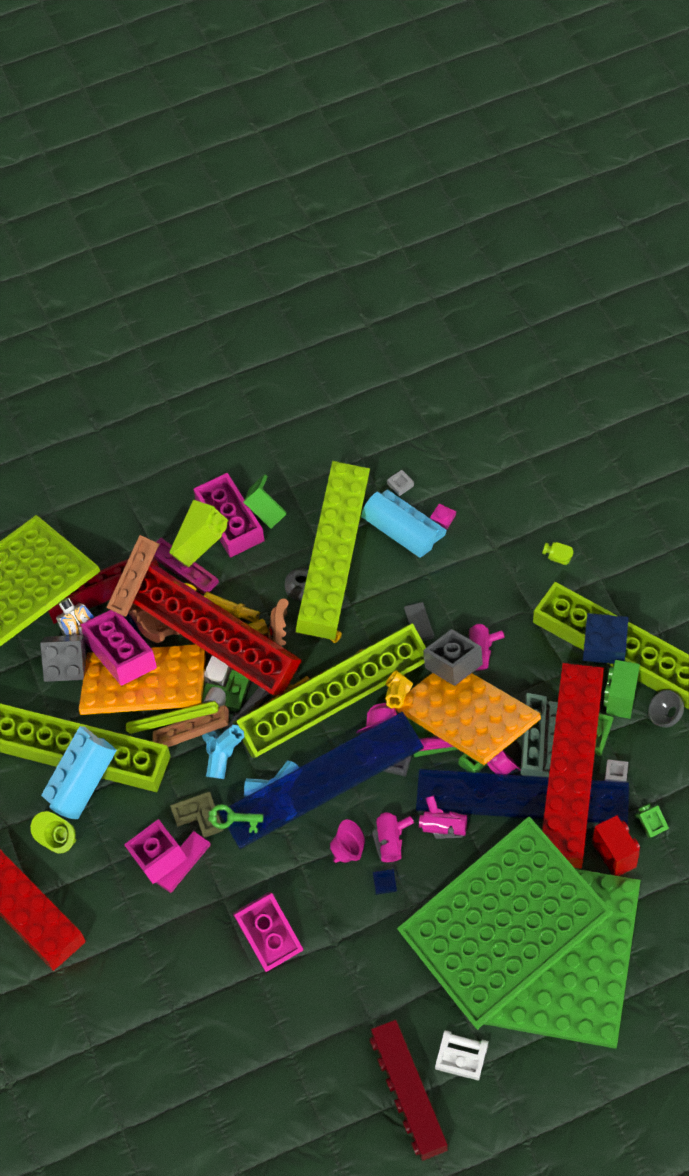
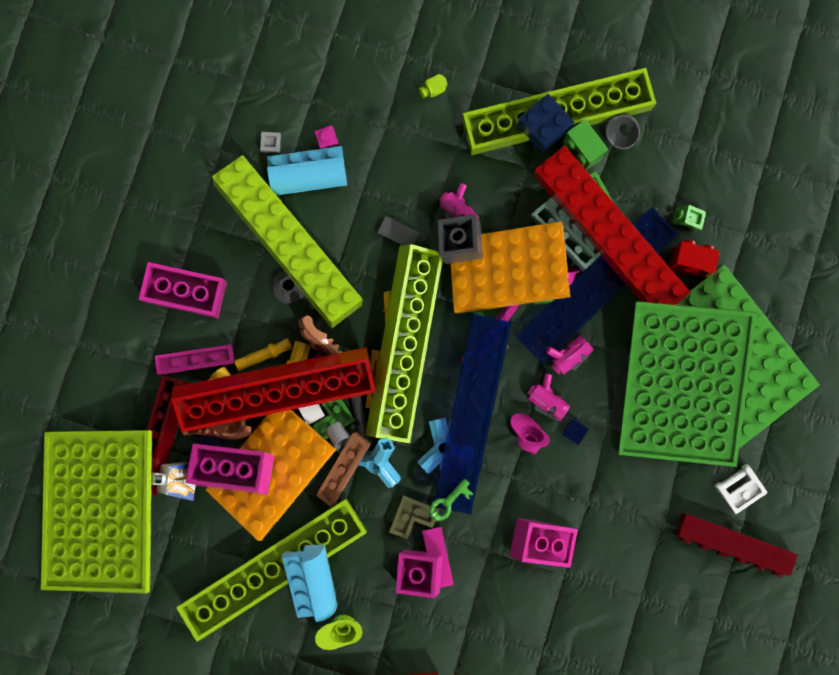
camera: 60 degrees left, 25 degrees up
dark grey brick [40,635,86,682] -> none
nougat plate [107,535,159,616] -> none
lime axle [126,701,219,734] -> none
lime slope [169,500,228,568] -> none
bright green panel [243,474,287,528] -> none
dark pink piece [356,703,404,734] -> none
yellow piece [385,670,413,709] -> none
light grey plate [605,759,628,784] -> none

